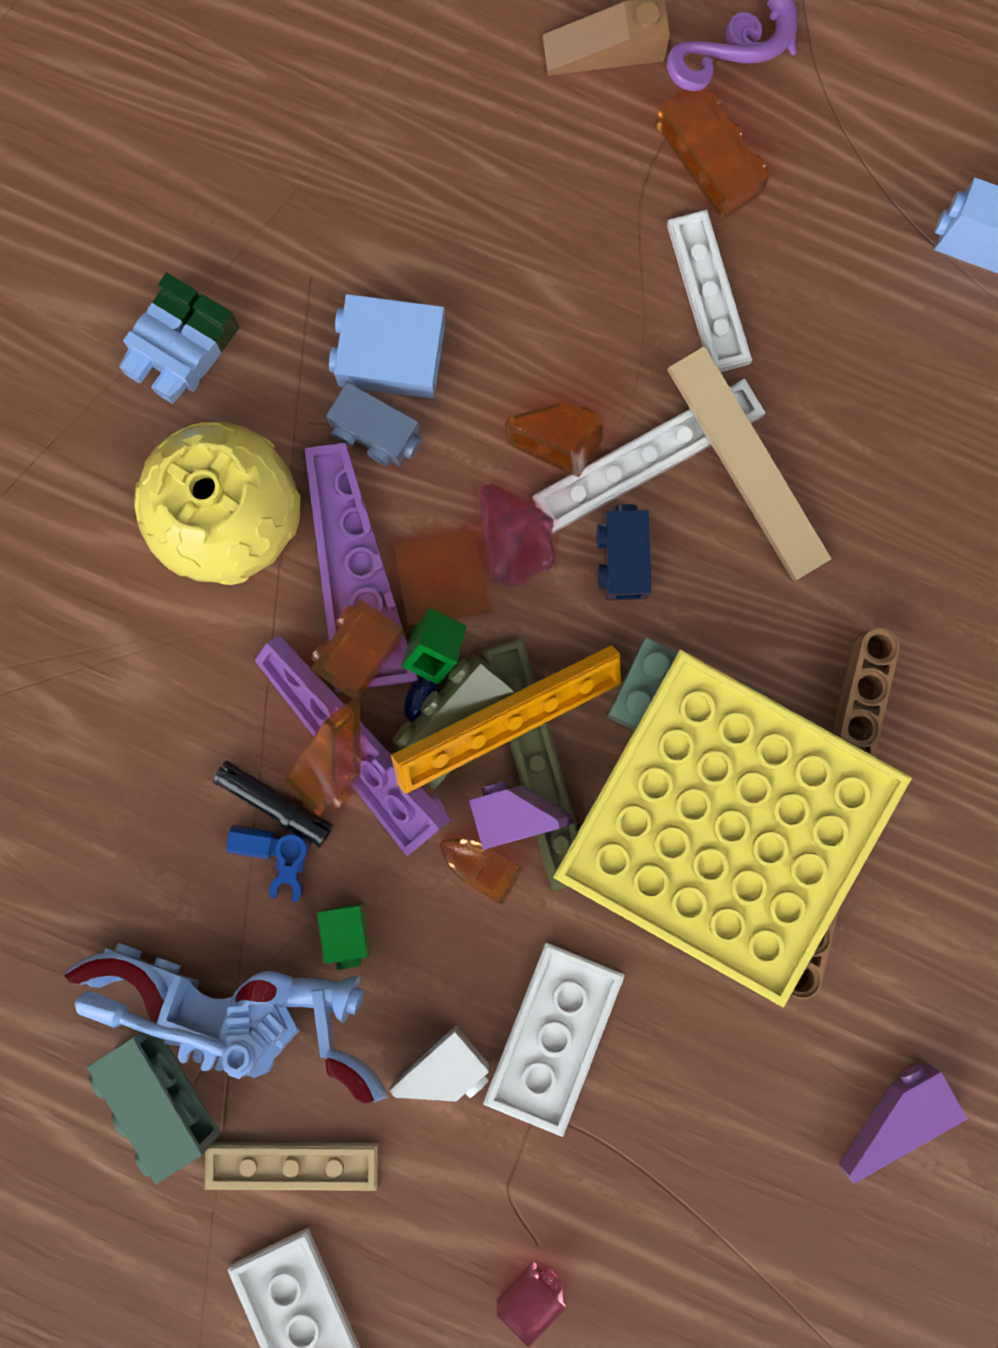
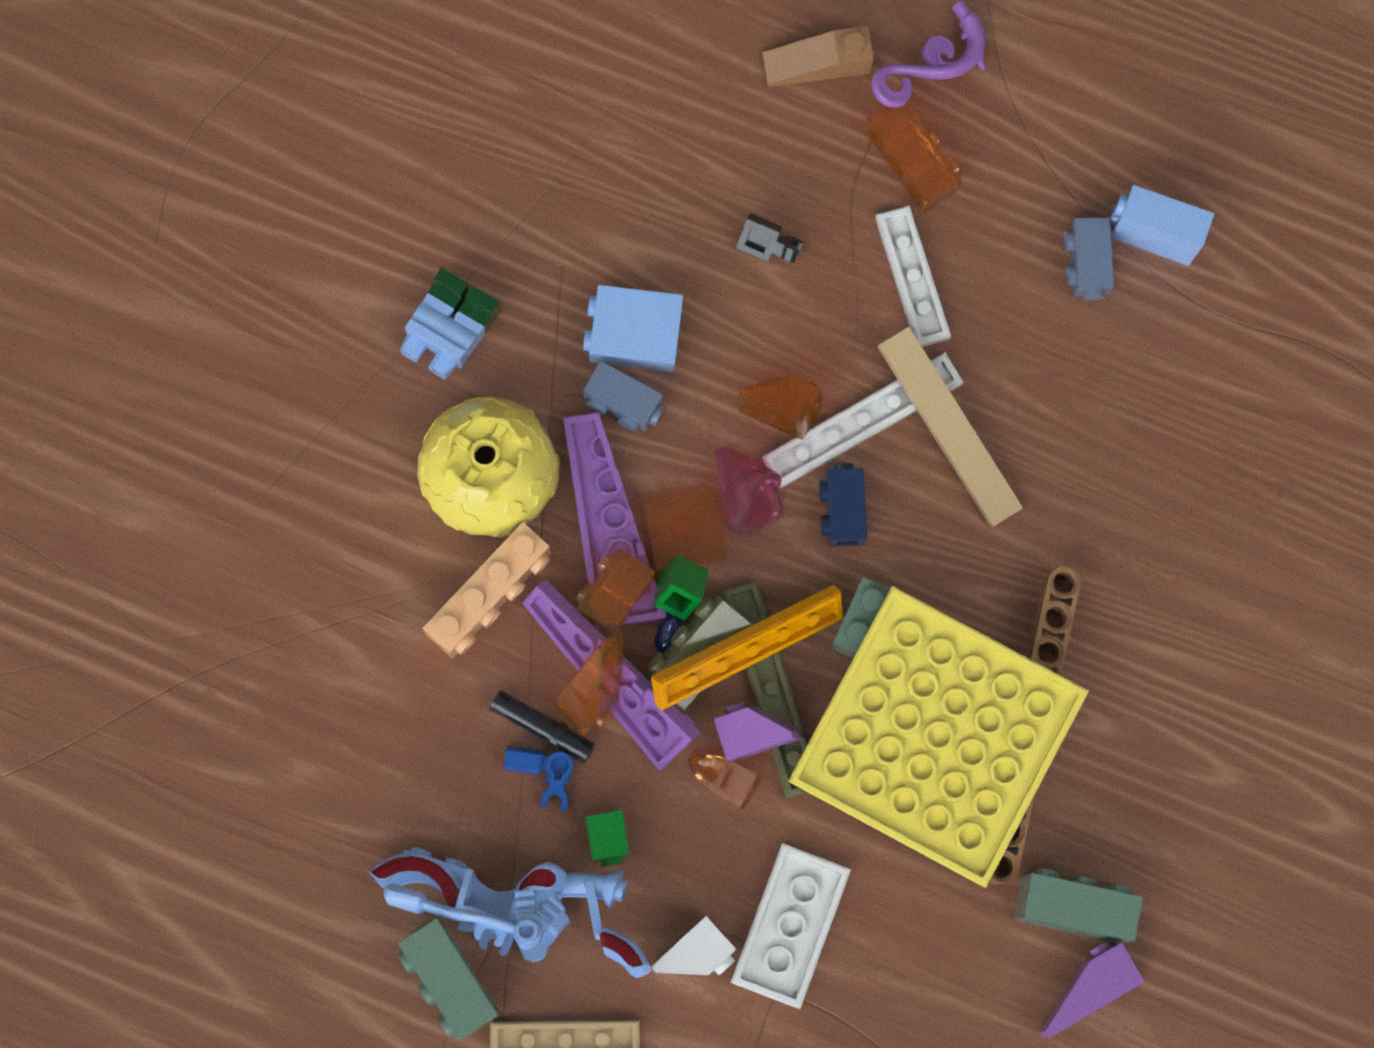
camera: 10 degrees left, 5 degrees down
none -> light nougat brick [423,522,551,658]
none -> plate [736,213,804,263]
none -> sand green brick [1013,868,1143,943]
none -> sand blue brick [1064,218,1114,301]

